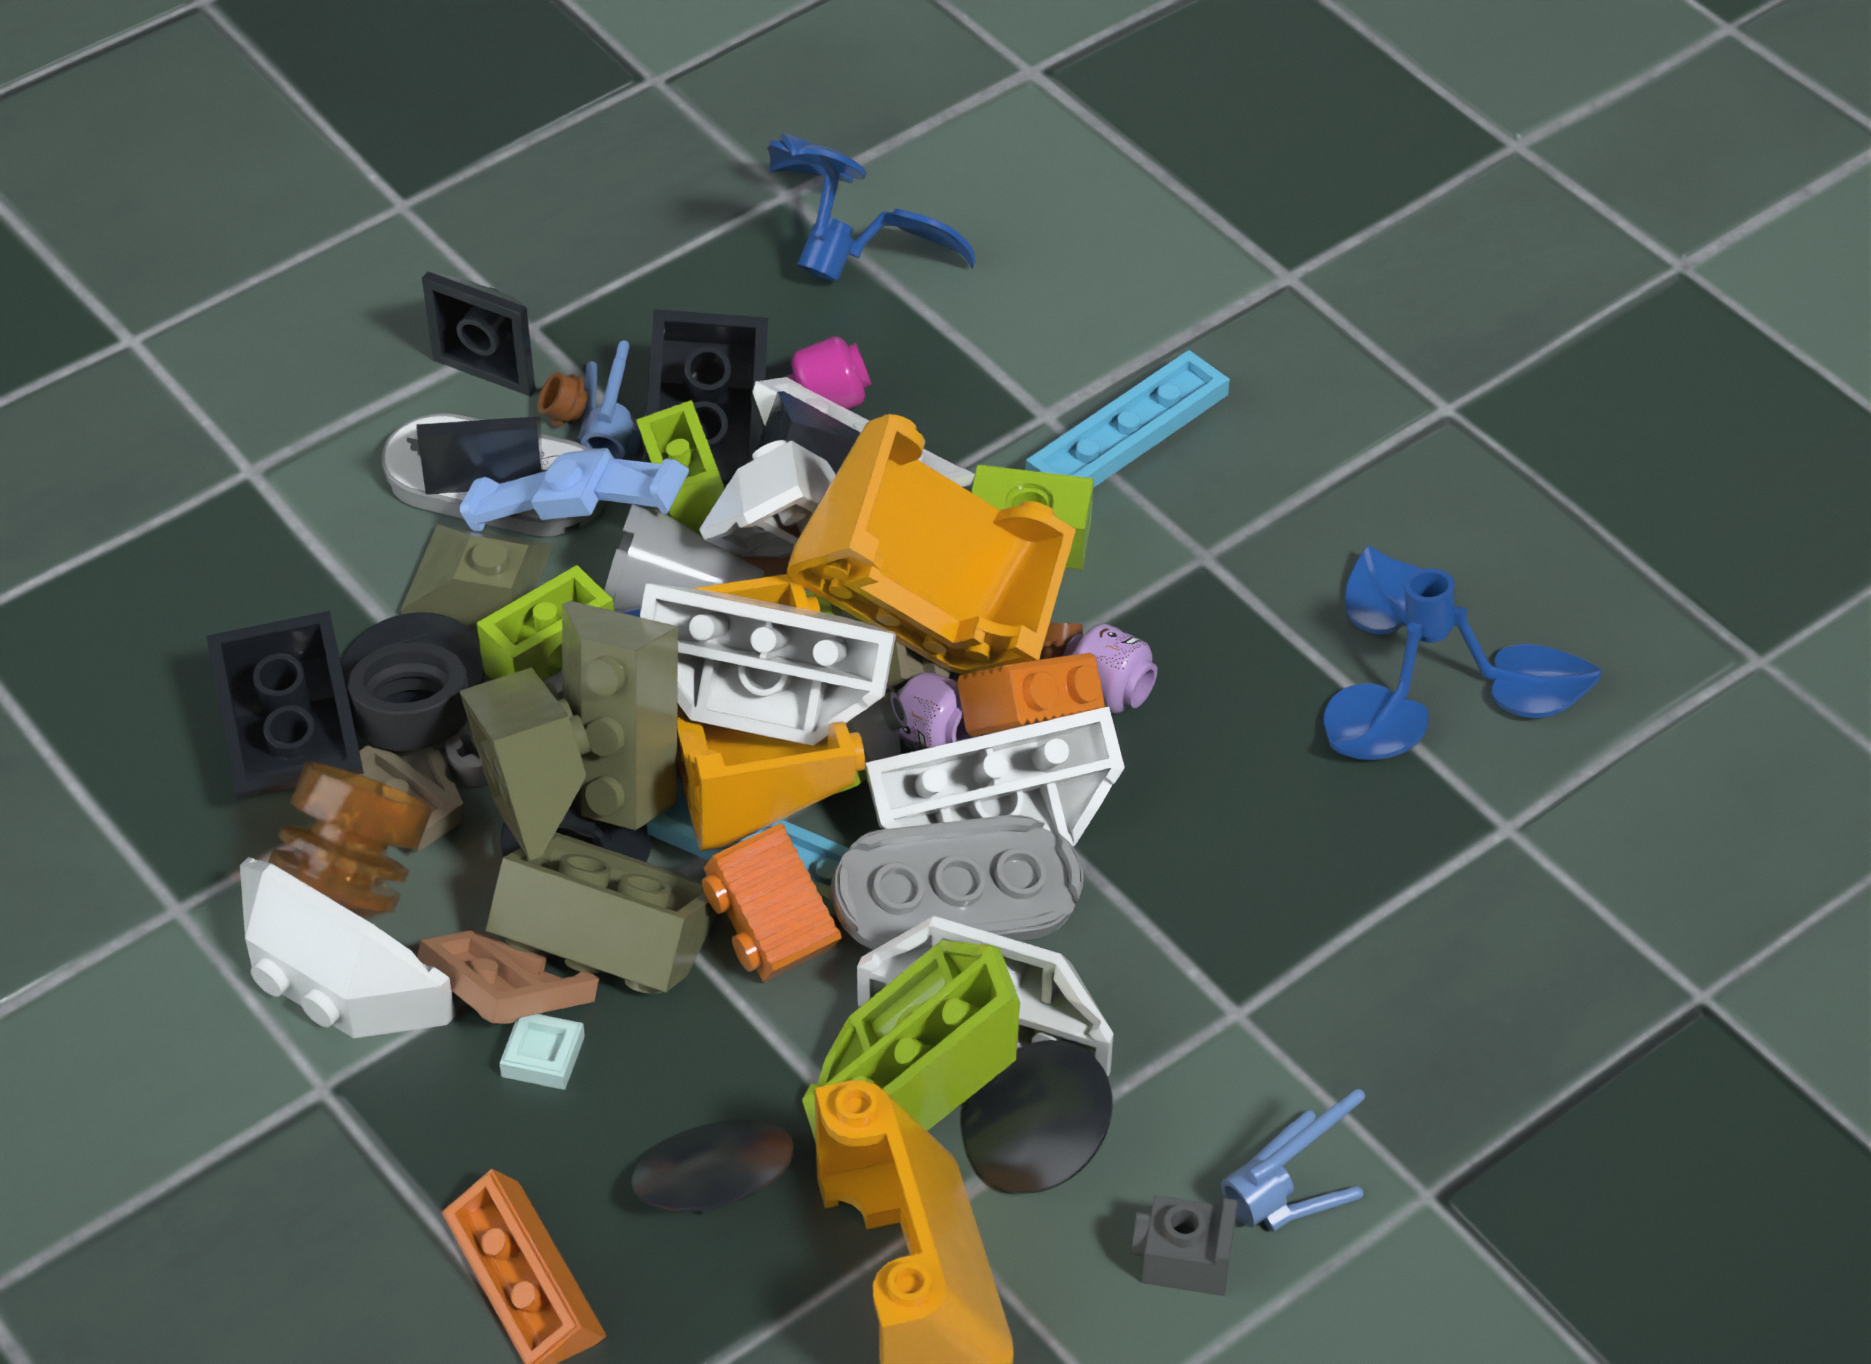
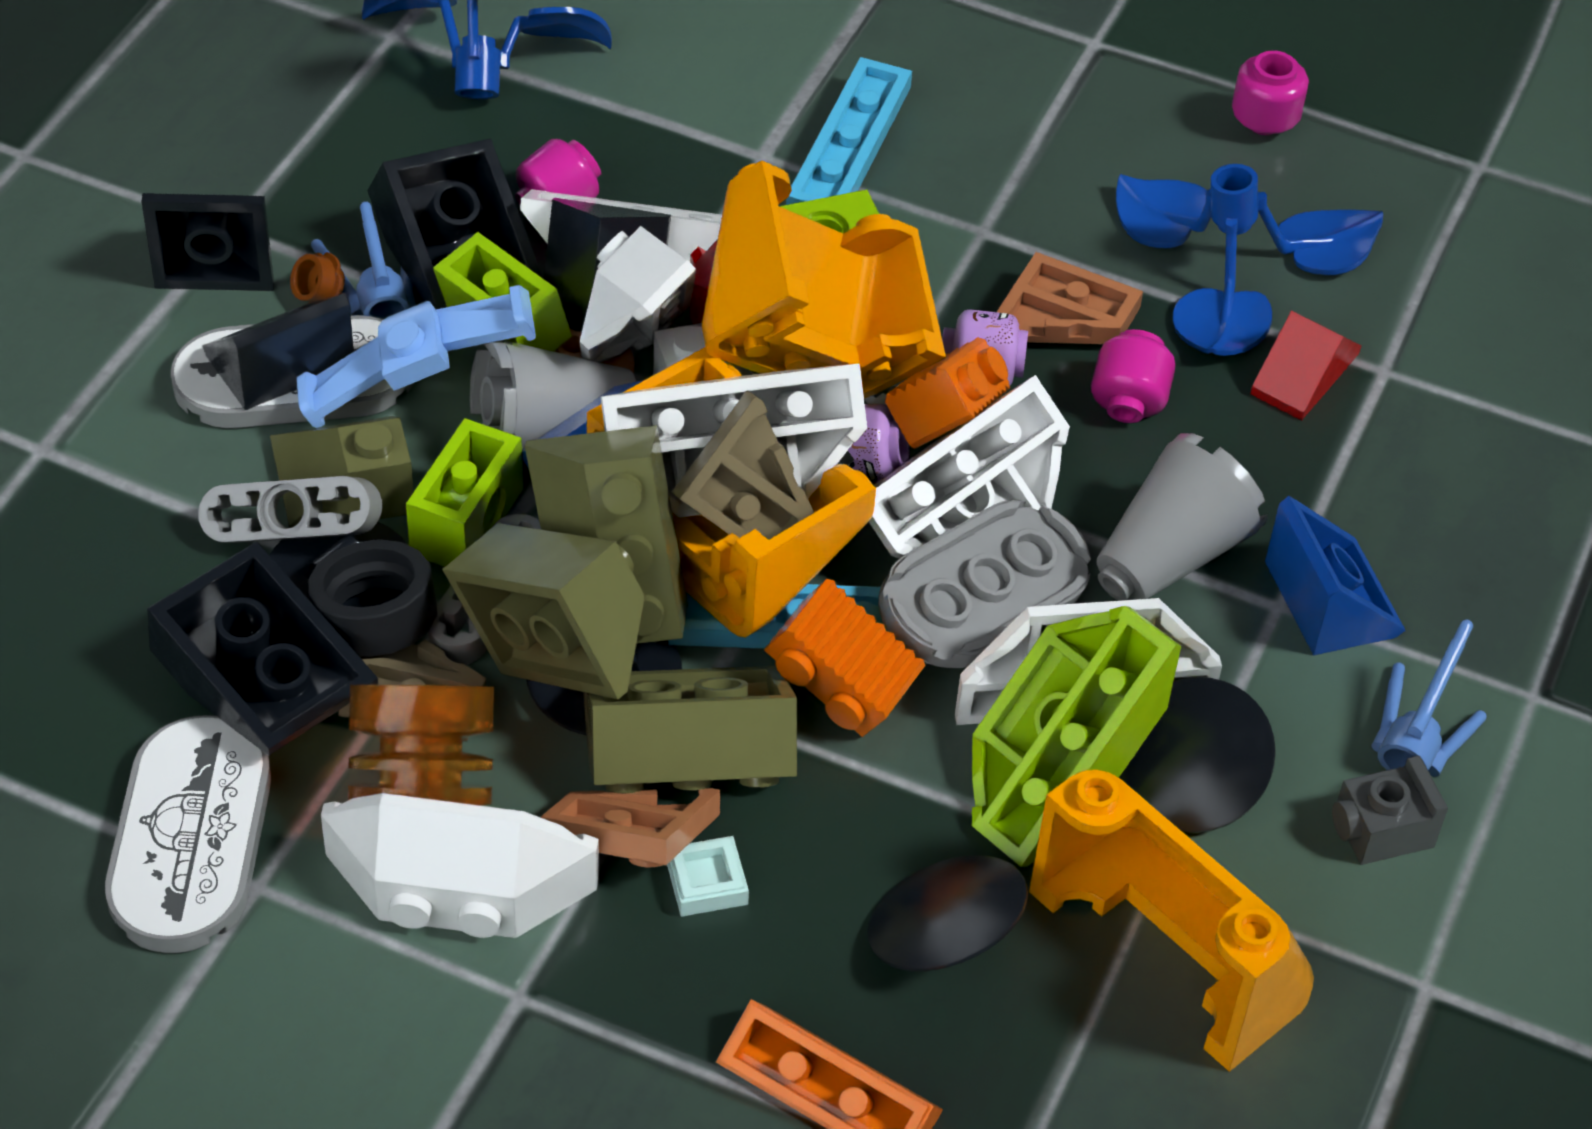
camera: 30 degrees left, 0 degrees up
none -> white tile [105,715,271,953]
none -> light grey beam [198,476,382,543]
none -> dark tan wing [672,390,814,540]
none -> nougat wing [997,252,1143,344]
none -> dark pink head [1091,329,1176,423]
none -> light grey cone [1097,433,1268,601]
none -> dark pink head [1232,51,1309,135]
none -> red slope [1250,310,1361,421]
none -> blue slope [1265,496,1406,656]

